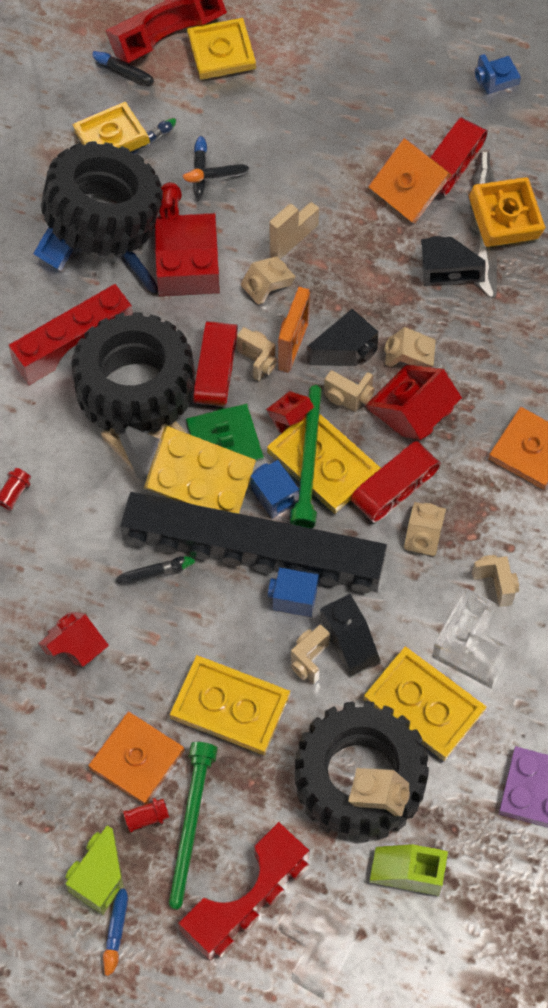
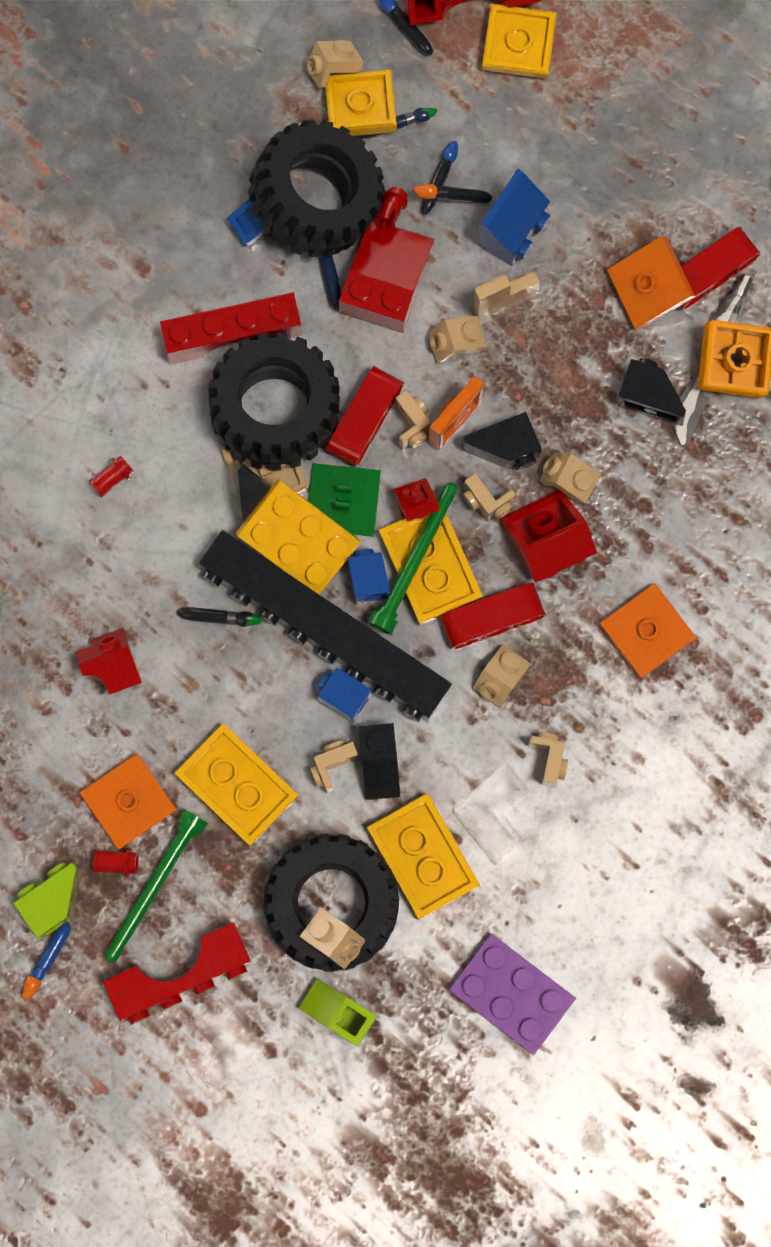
camera: 20 degrees right, 15 degrees up
none -> tan bracket [307,40,364,88]
none -> blue slope [478,169,551,266]

